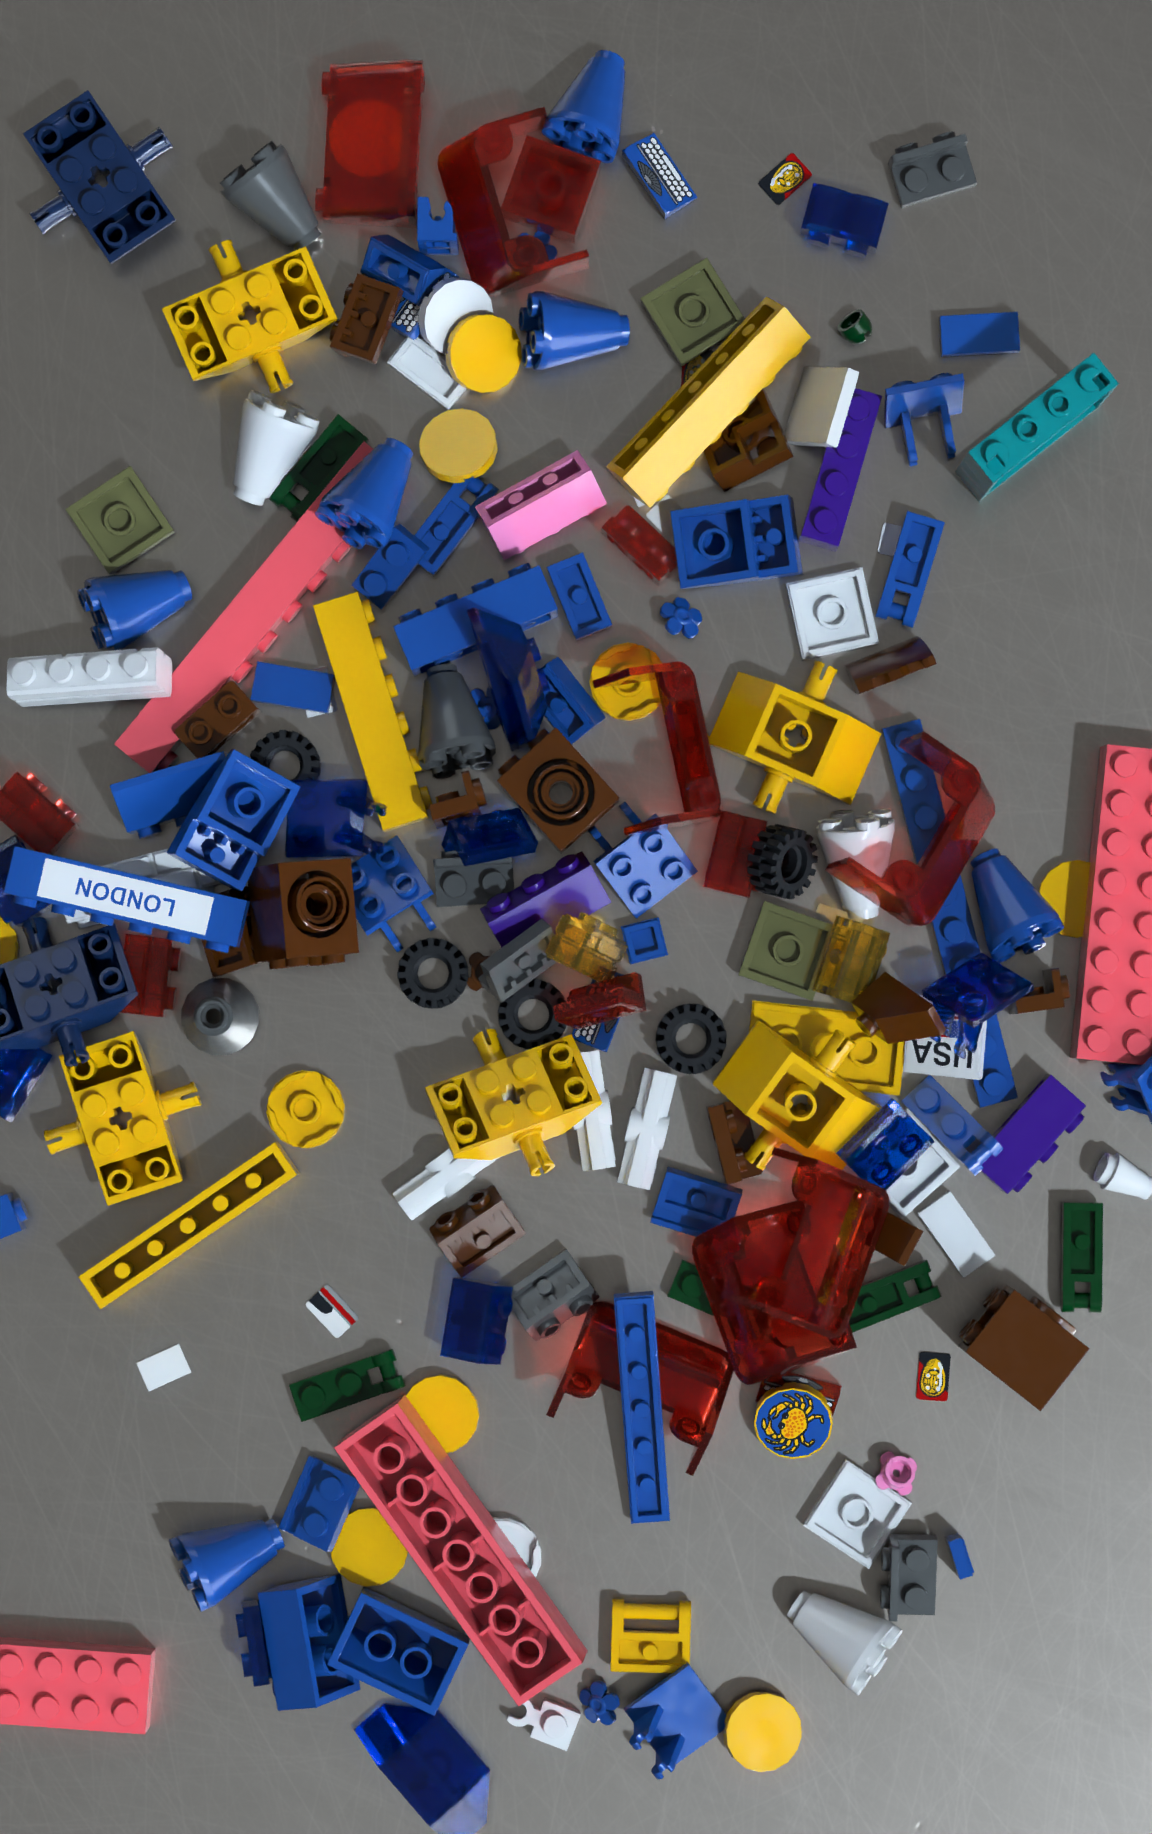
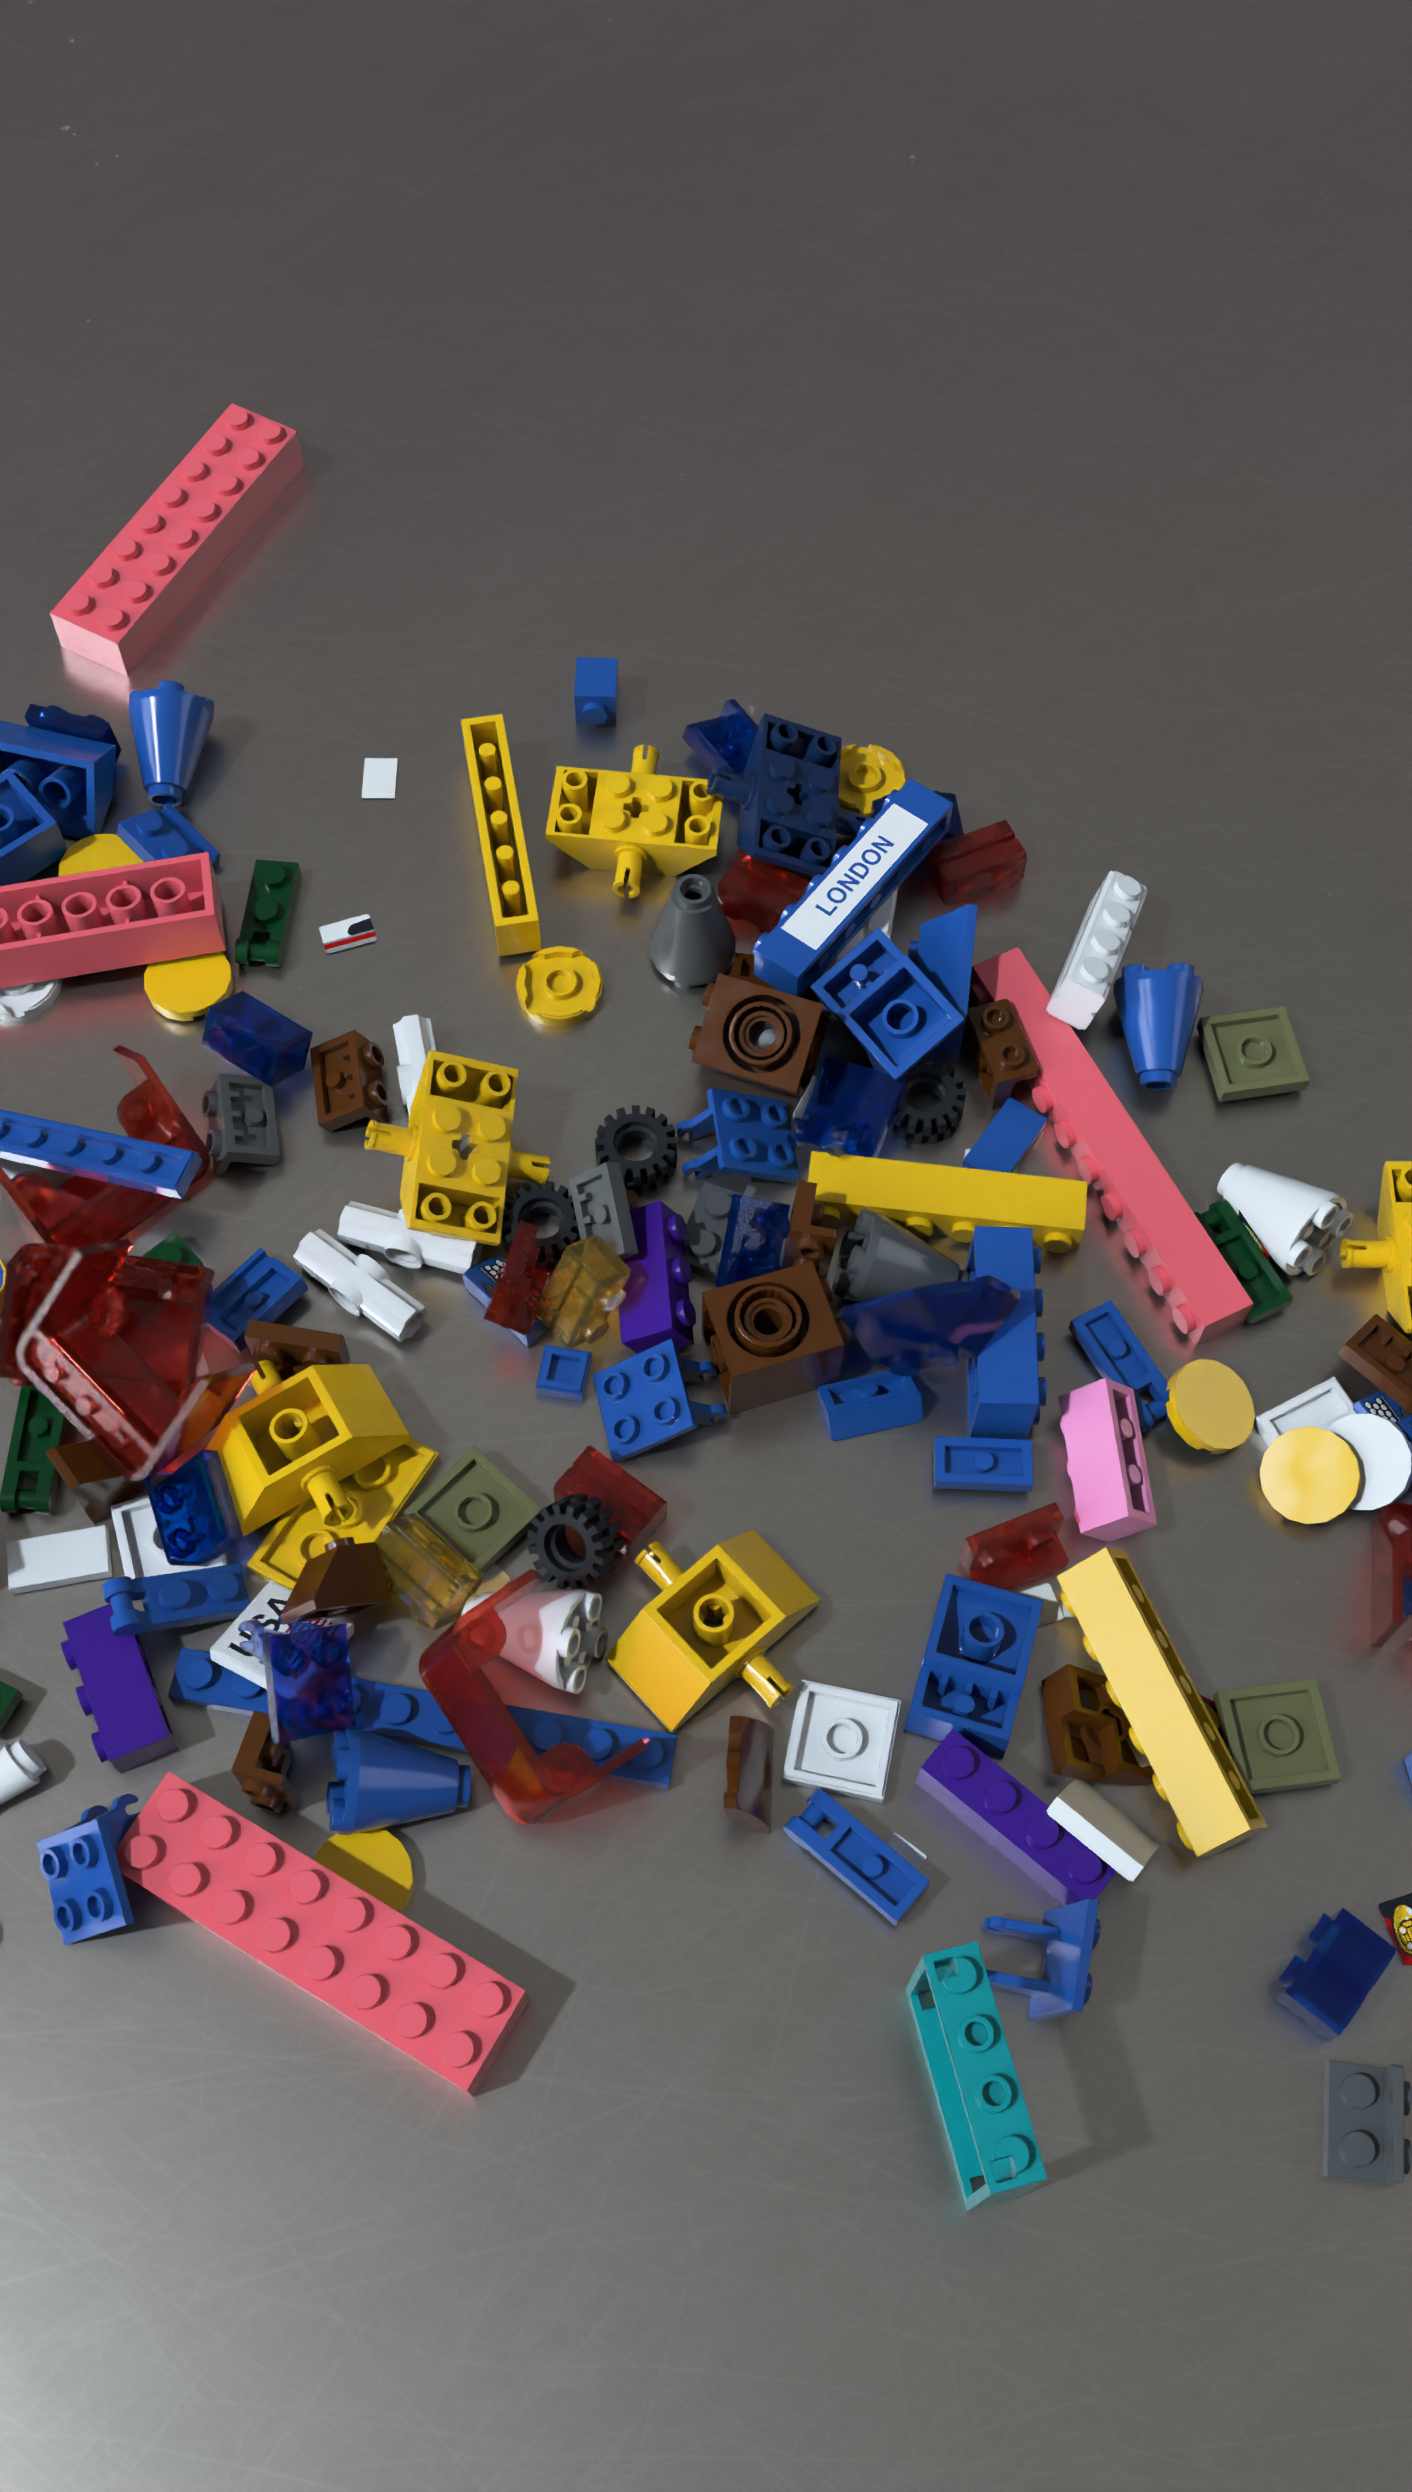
camera: 115 degrees right, 25 degrees down
blue cone [315,438,413,549] -> none
blue plate [351,523,430,610] -> none
blue cone [518,291,630,370] -> none
yellow tile [589,642,668,721] -> none
clear red windscreen [592,661,723,836] -> none
black tyre [656,1003,727,1074] -> none
blue plant [660,597,702,638] -> none
dark green hinge [837,309,872,344] -> none
blue tile [939,312,1020,357] -> none

